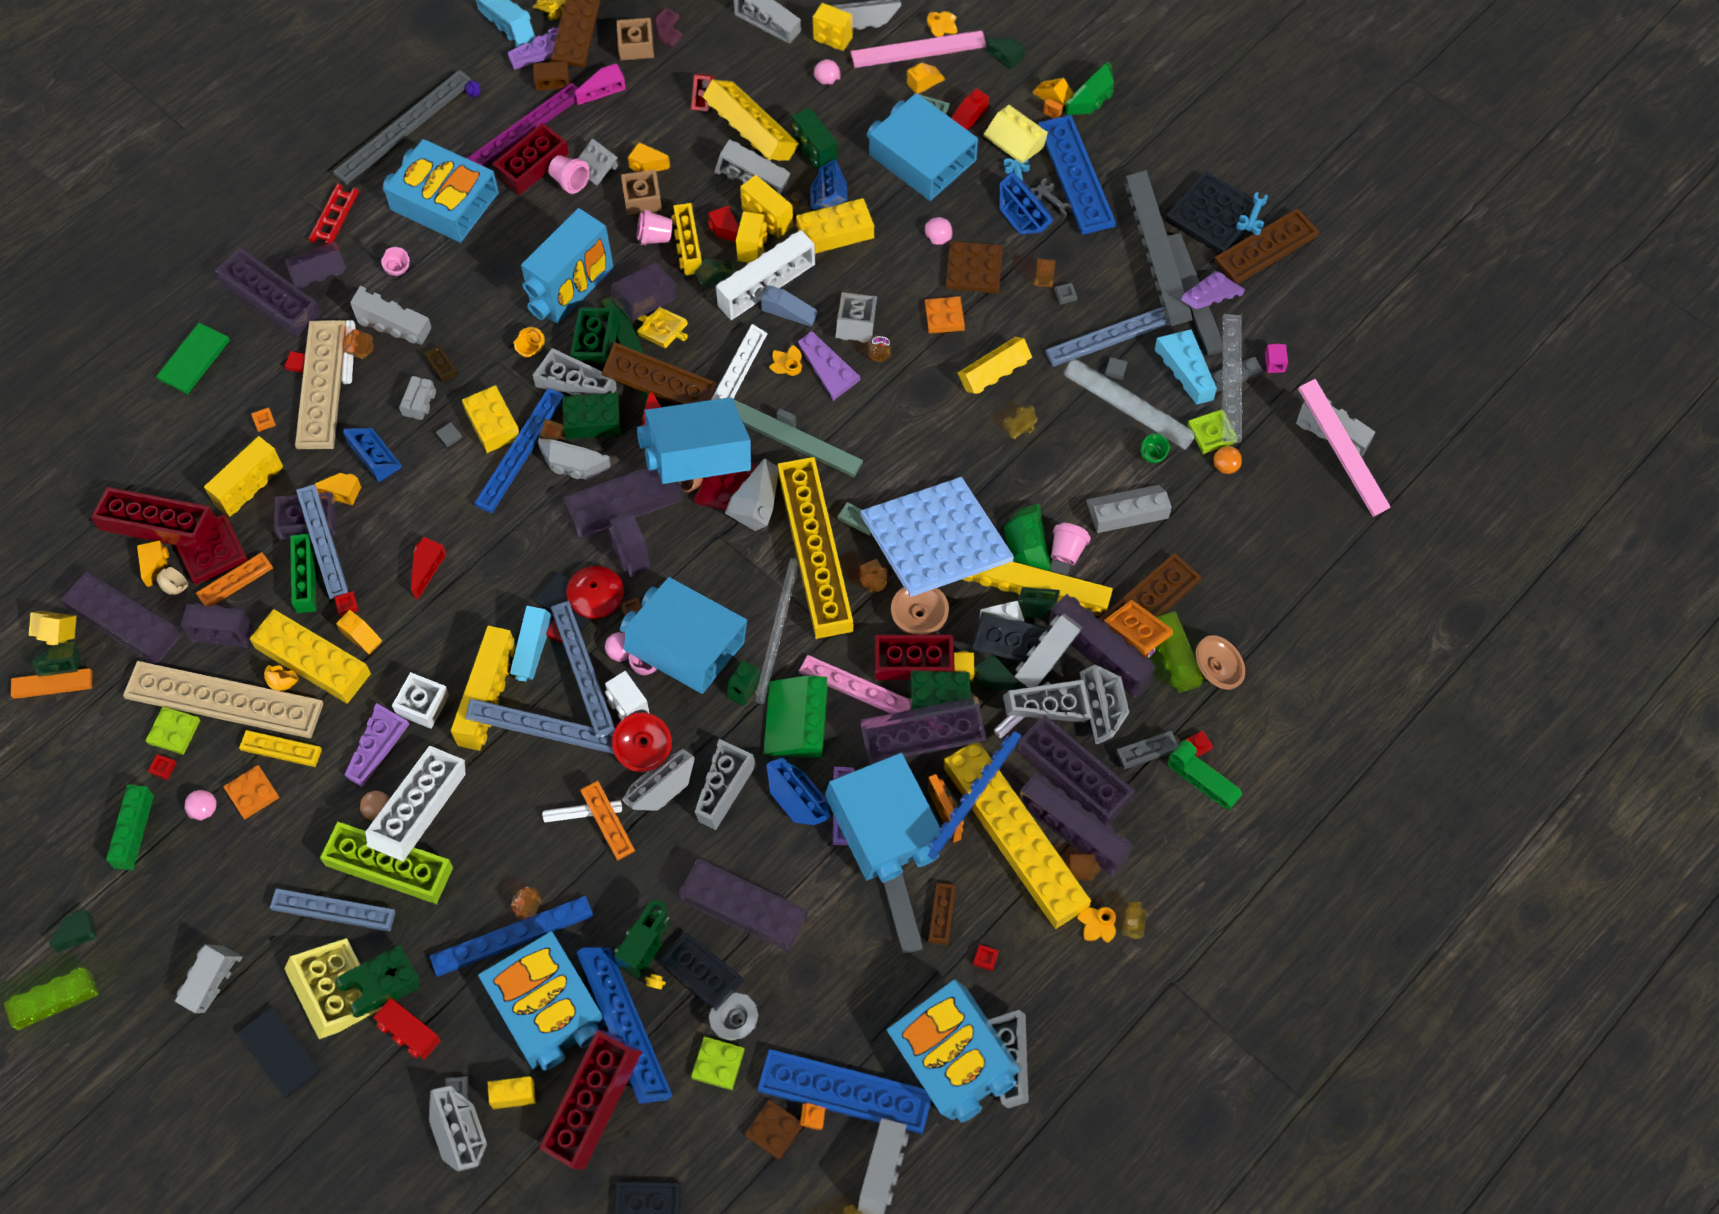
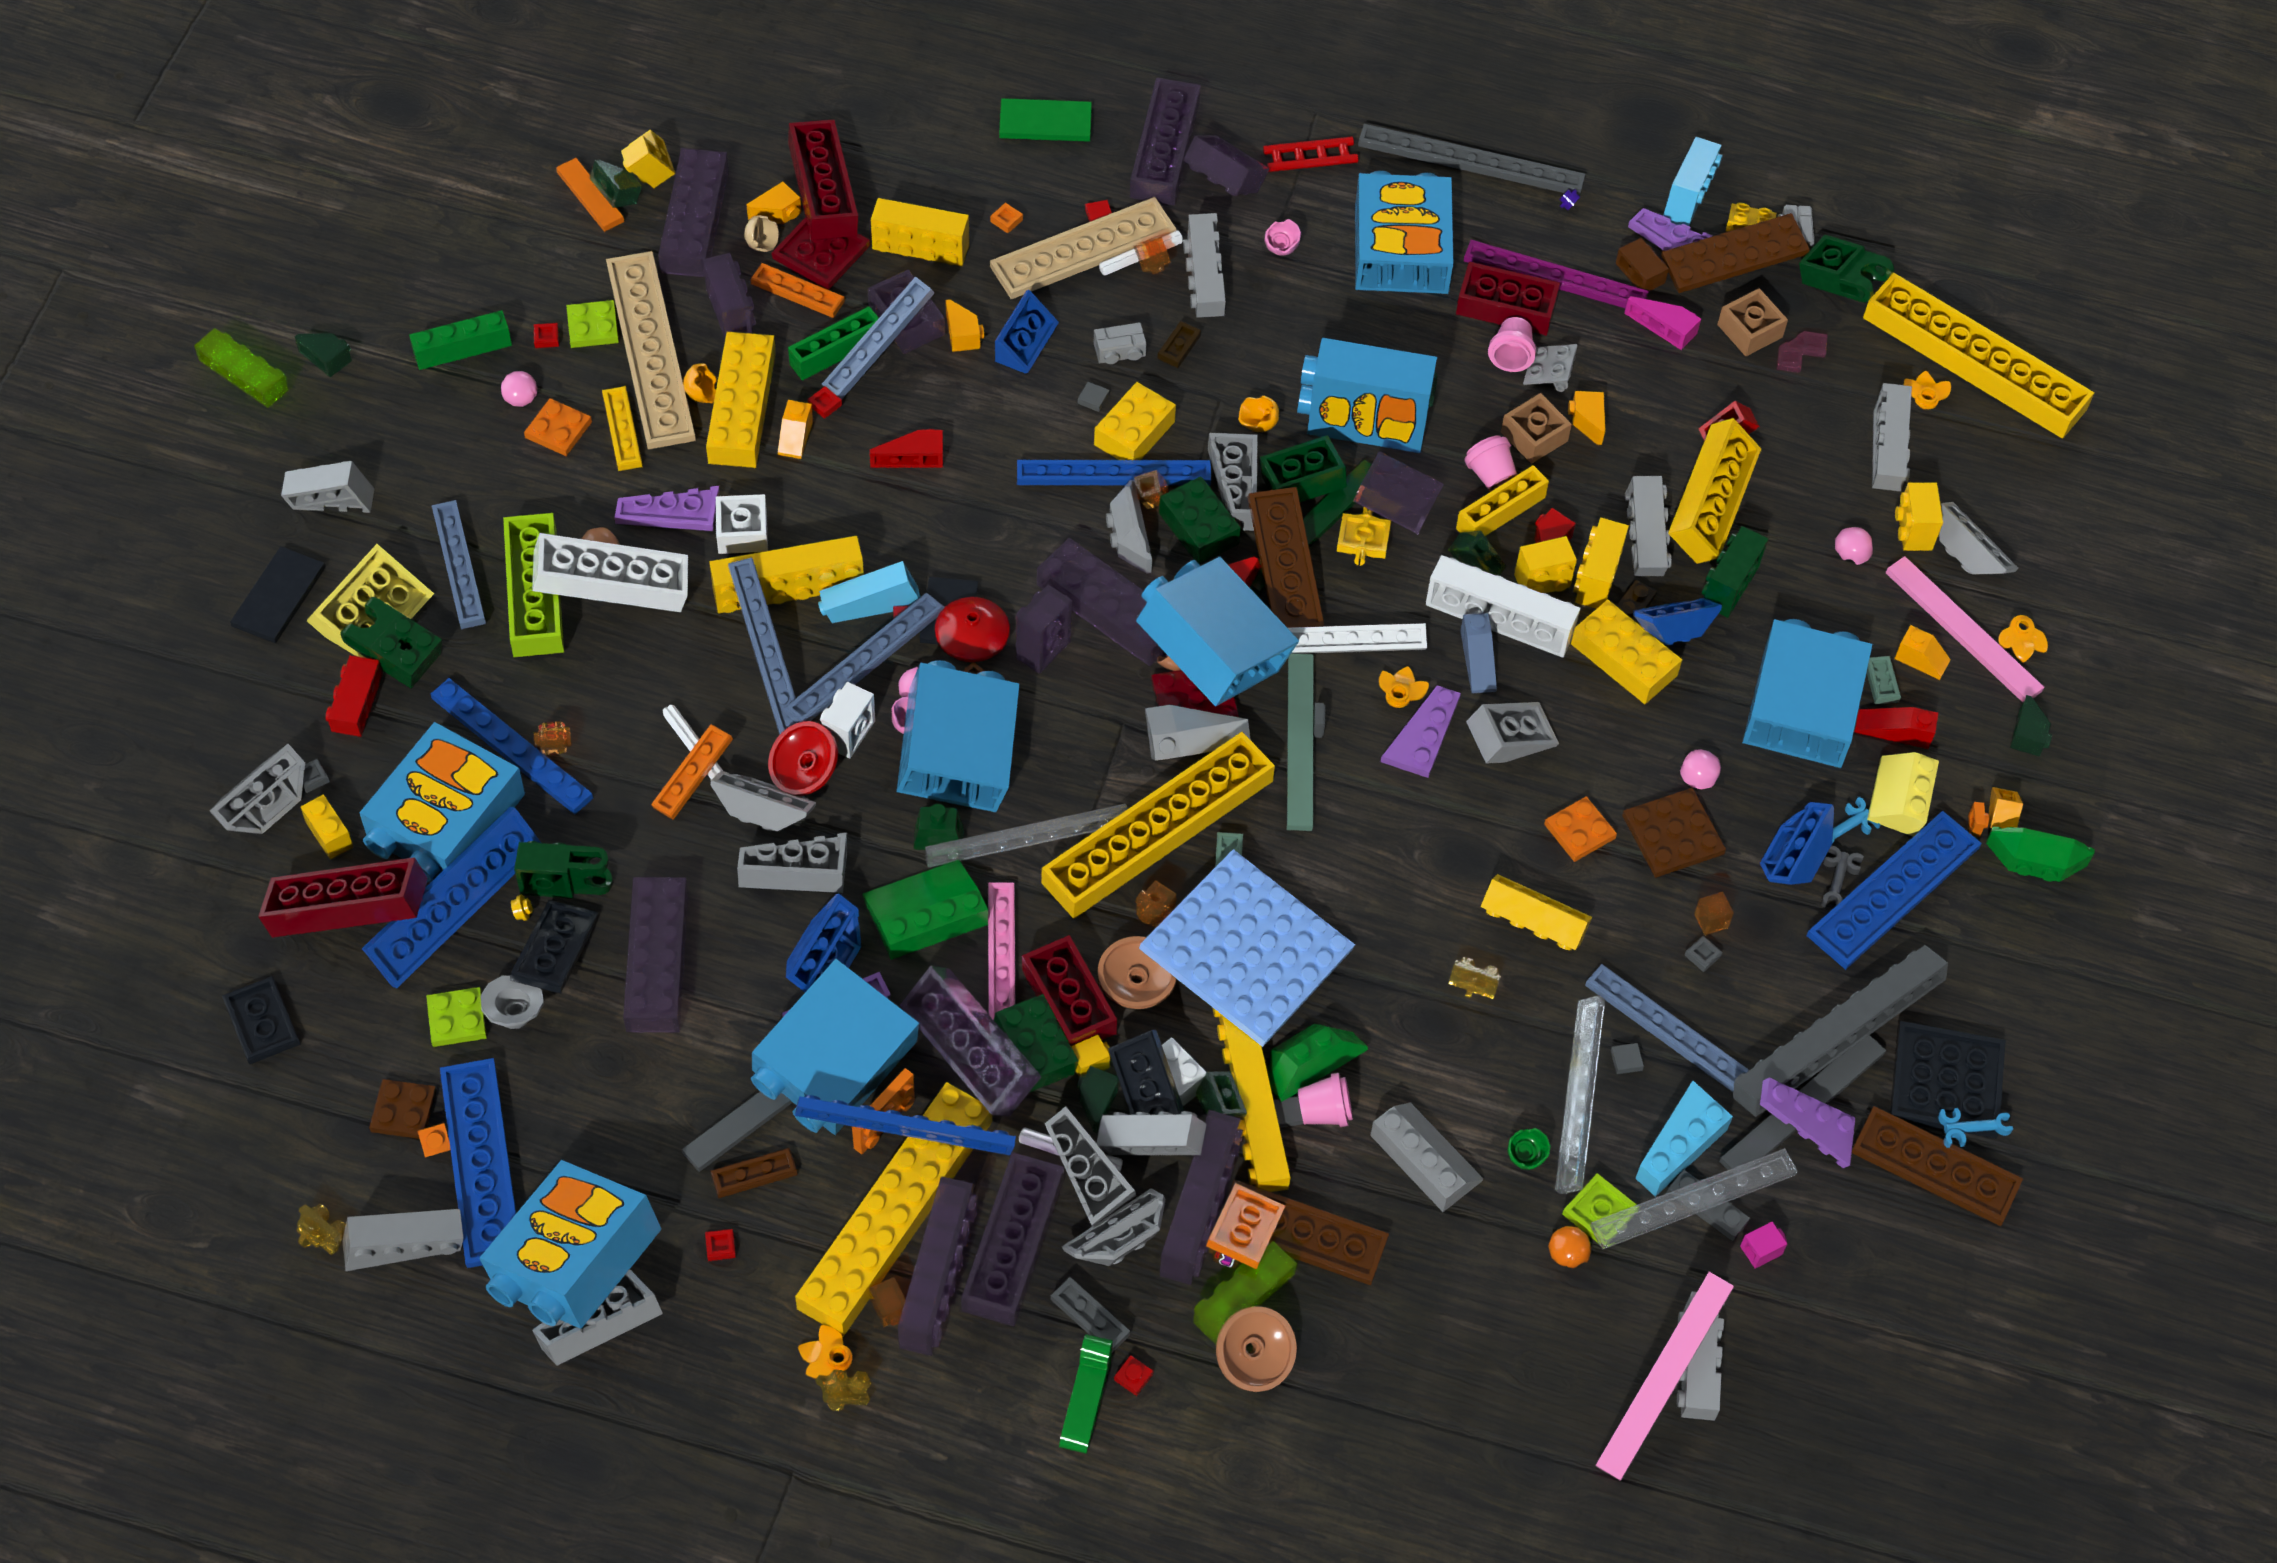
camera: 60 degrees right, 5 degrees down
clear orange head [868,335,891,362] -> none

